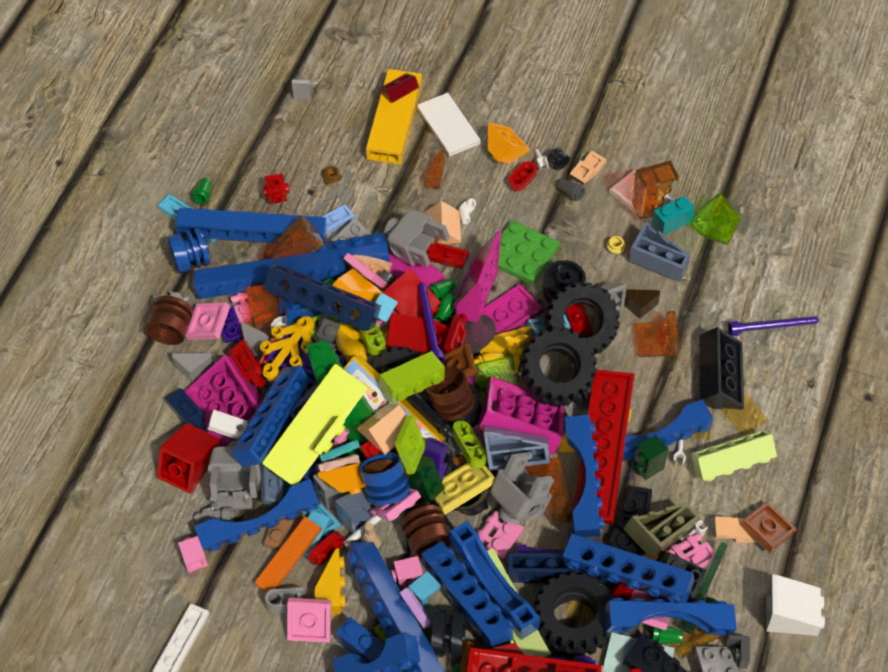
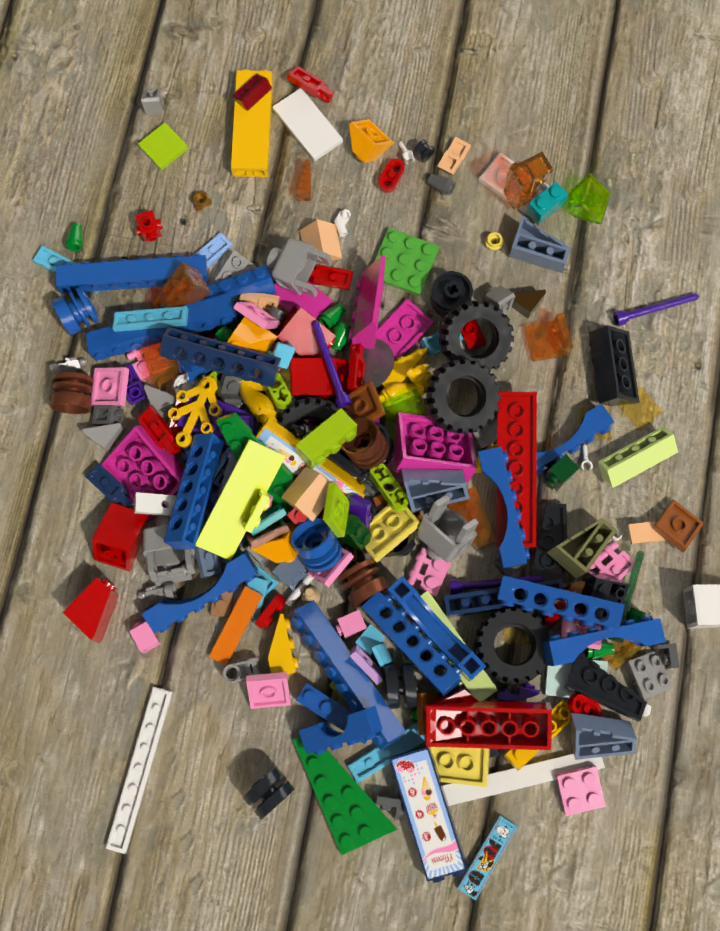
camera: 10 degrees left, 20 degrees up
reddish brown tile [364,459,394,474] -> none
none -> red slope [63,577,119,644]
none -> dark grey bracket [92,405,124,425]
none -> medium azure tile [112,306,189,332]
none -> lime tile [138,122,189,171]
none -> red hinge [286,66,334,103]
none -> medium azure slope [371,643,394,667]

